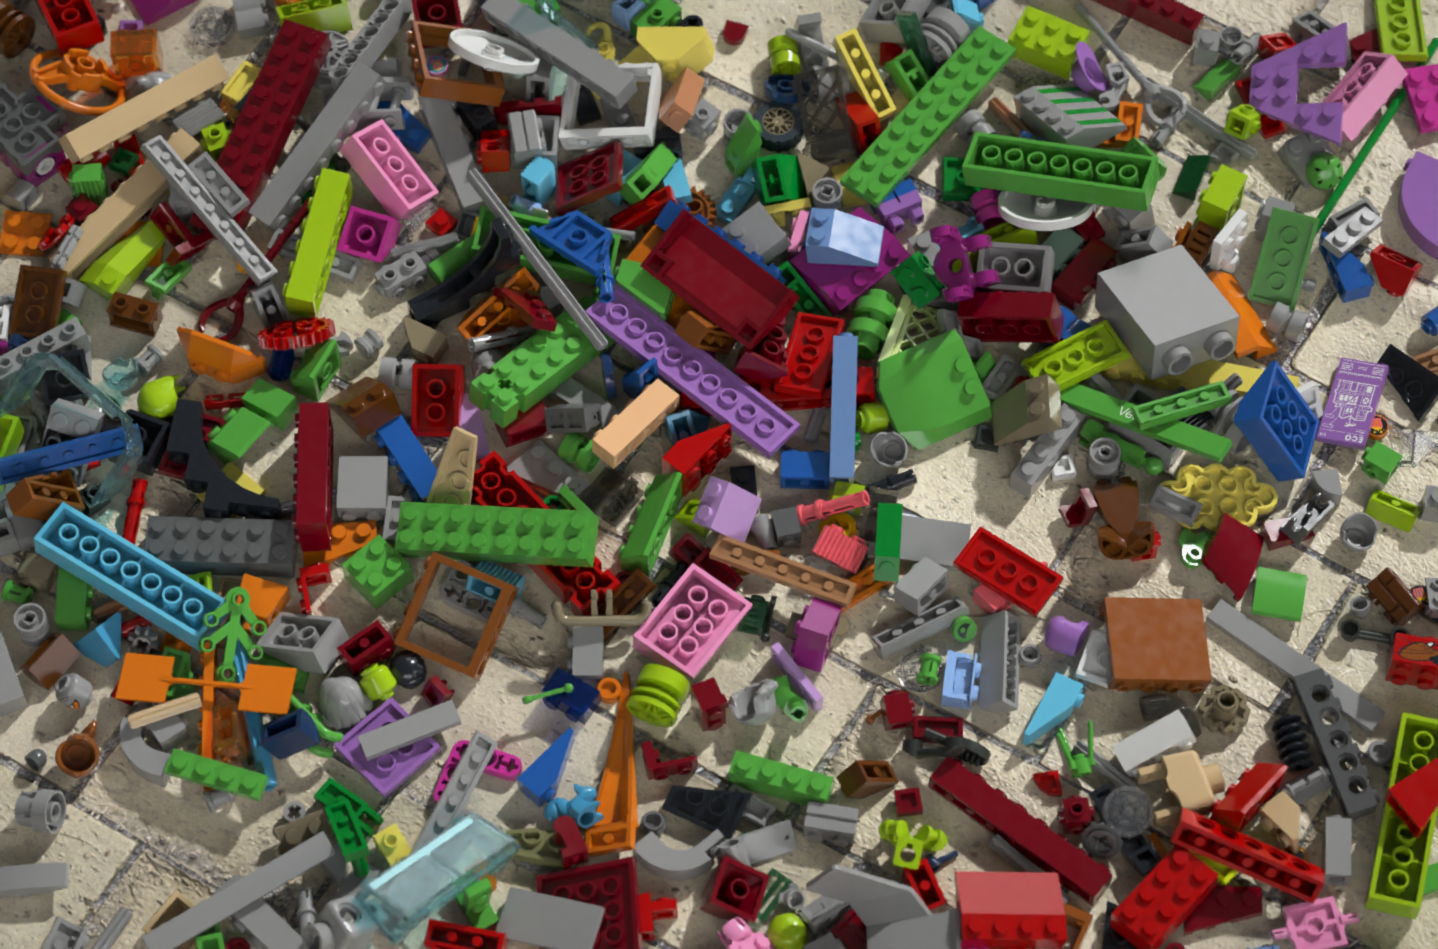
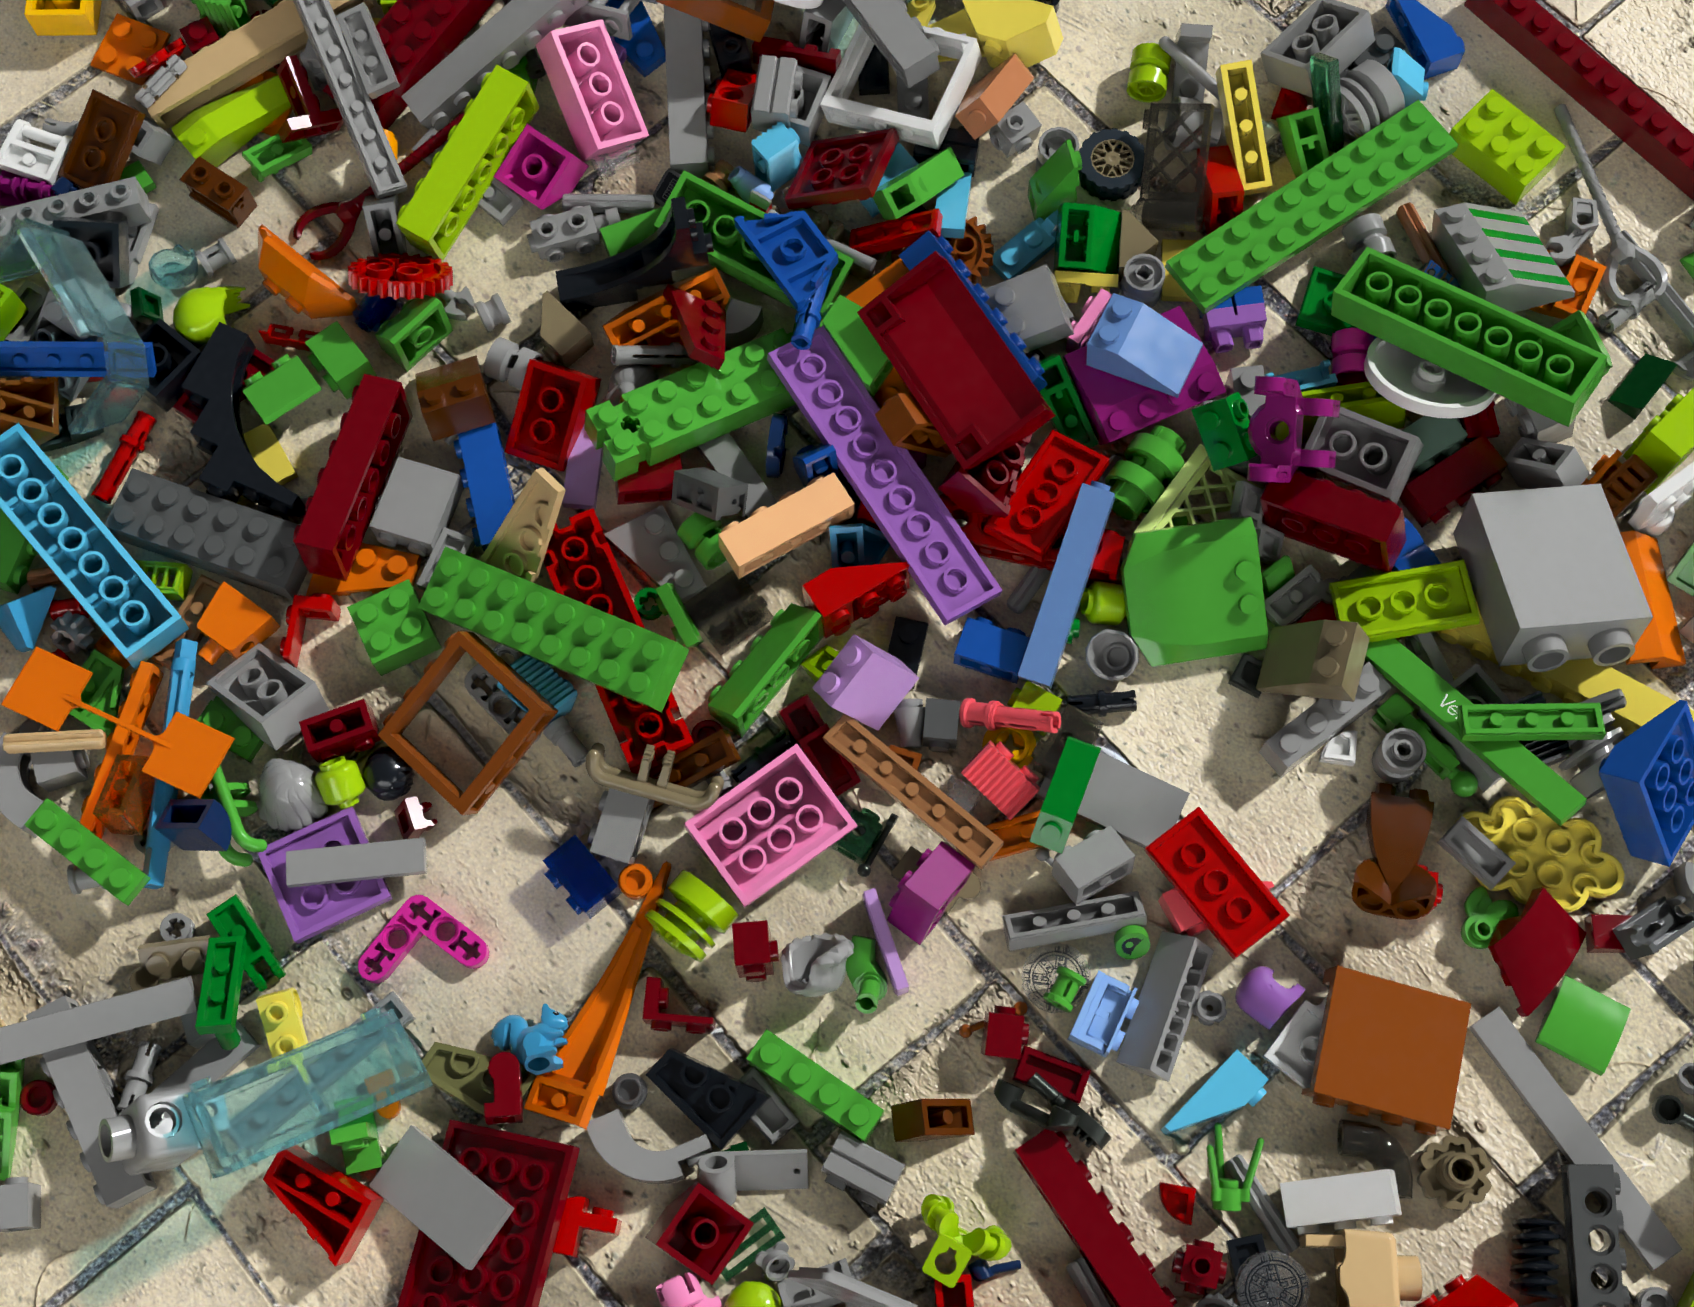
camera: 20 degrees right, 10 degrees up
bright green plant [198,587,267,683] -> none
light grey tile [383,730,498,918] -> none
red plate [425,208,458,237] -> none
light grey axle [466,168,608,351] -> none
blue slope [517,727,575,807] -> none
bright green hinge [522,683,574,704] -> none
dark red tile [723,20,749,46] -> none
dark blue tile [763,74,809,104] -> none
dark red plate [894,787,923,818] -> none
dark red bracket [1058,488,1098,528] -> none
medium lavender piece [1071,41,1108,94] -> none

